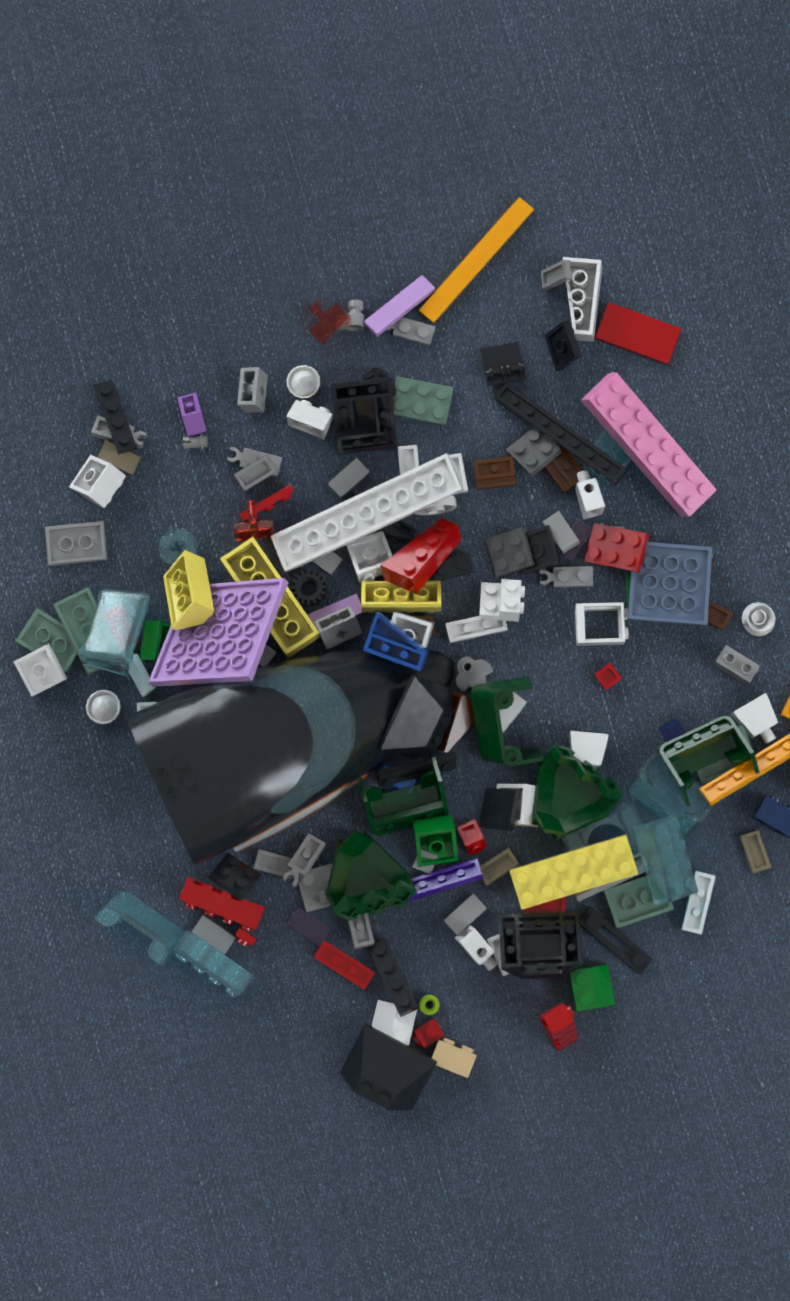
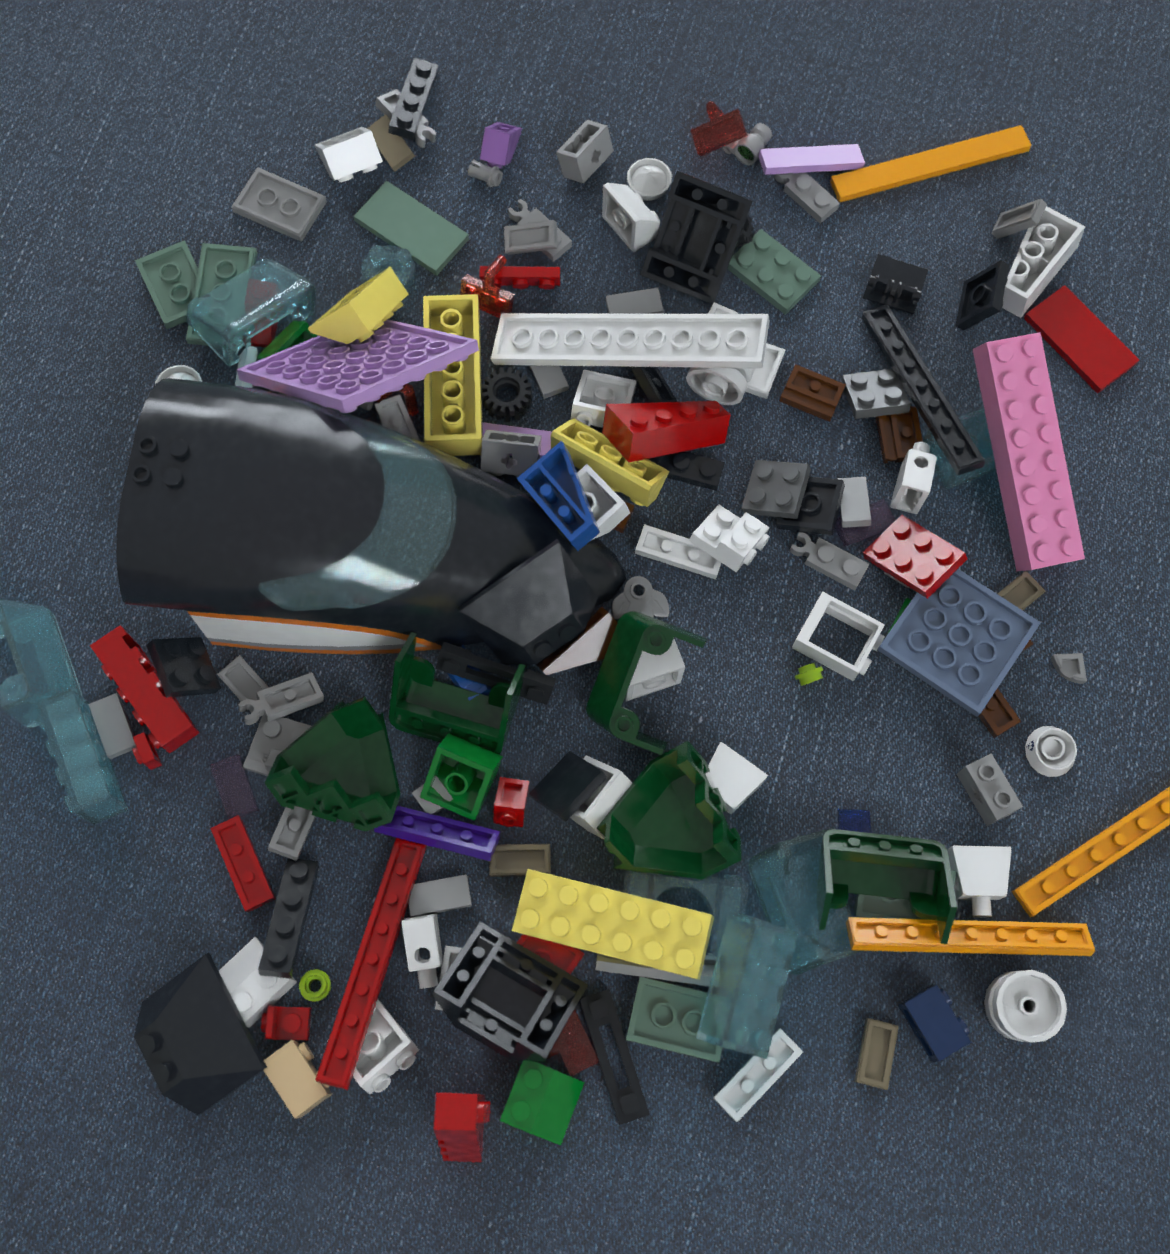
camera: 30 degrees right, 10 degrees down
white plate [13,644,67,697] -> none
red plate [594,663,622,691] -> none
none -> red tile [315,838,427,1091]
none -> white plate [327,999,419,1094]
none -> sand green tile [354,180,469,276]
none -> clear red plate [538,1009,599,1076]
none -> lime plate [794,663,823,686]
none -> dark tan tile [997,571,1046,611]
none -> light grey tile [1051,653,1087,684]

